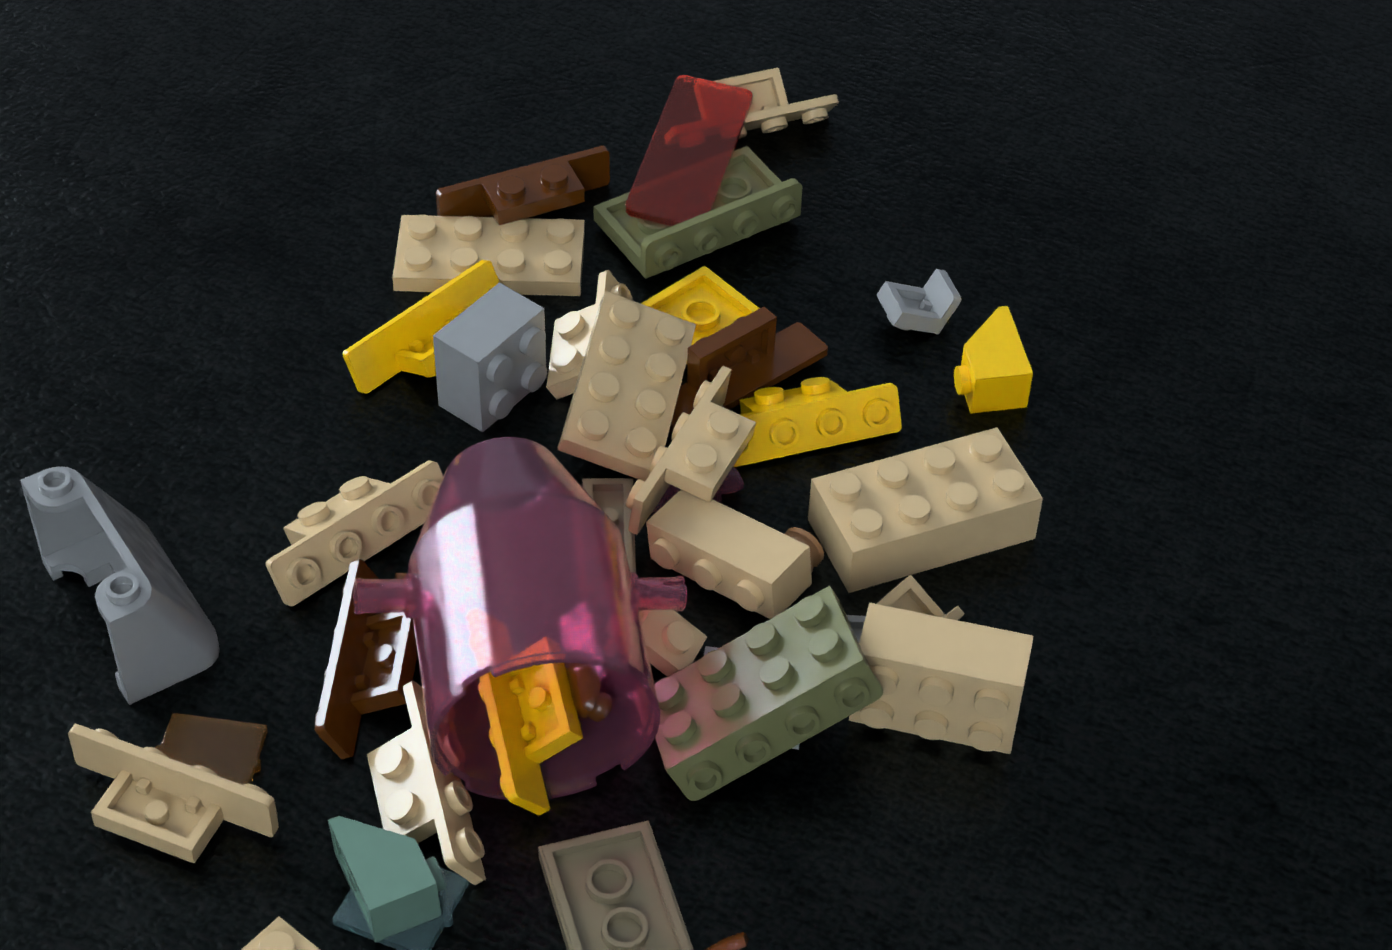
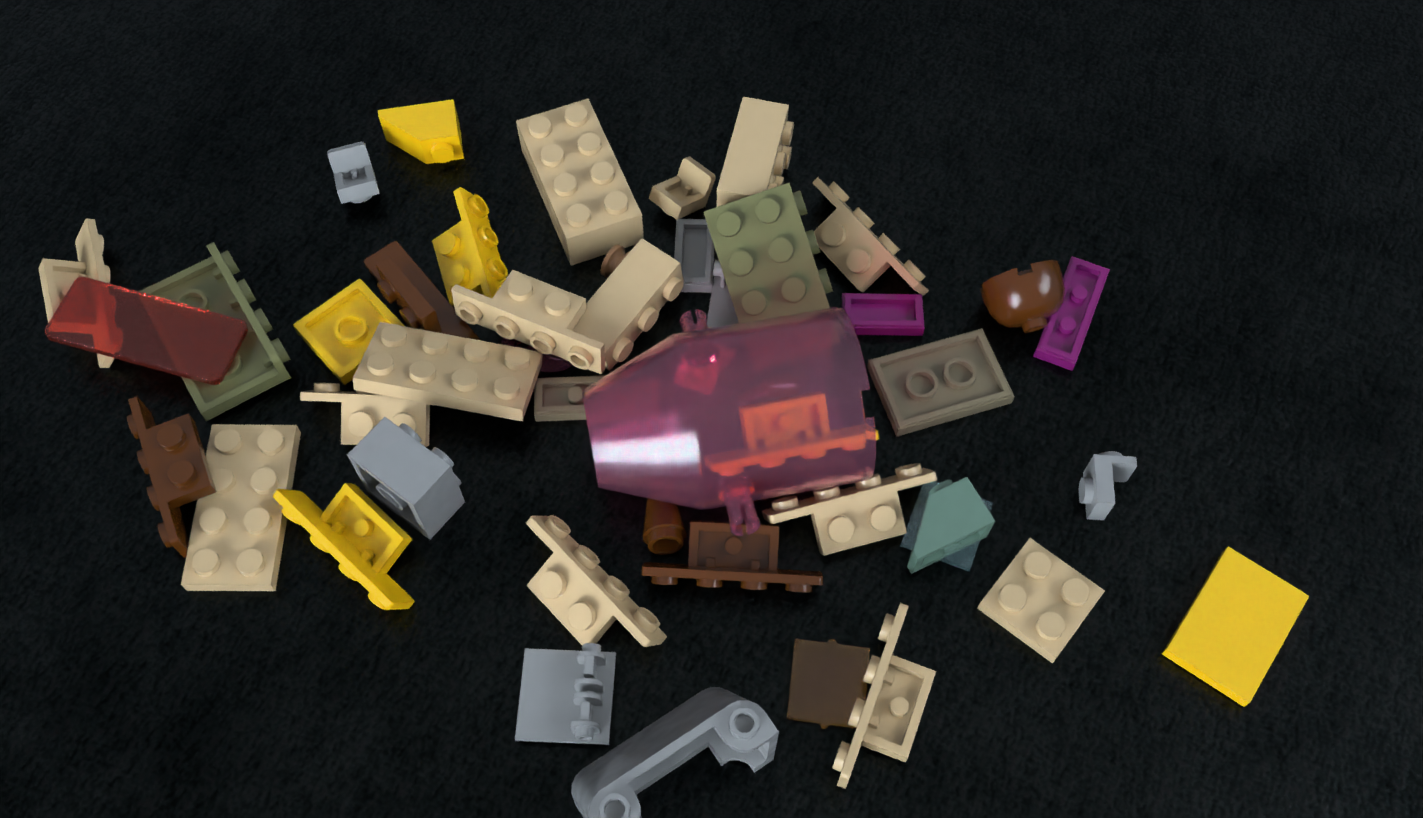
camera: 90 degrees left, 15 degrees up
none -> light grey hinge [515,643,616,745]
none -> tan bracket [812,177,929,296]
none -> magenta tile [841,293,925,336]

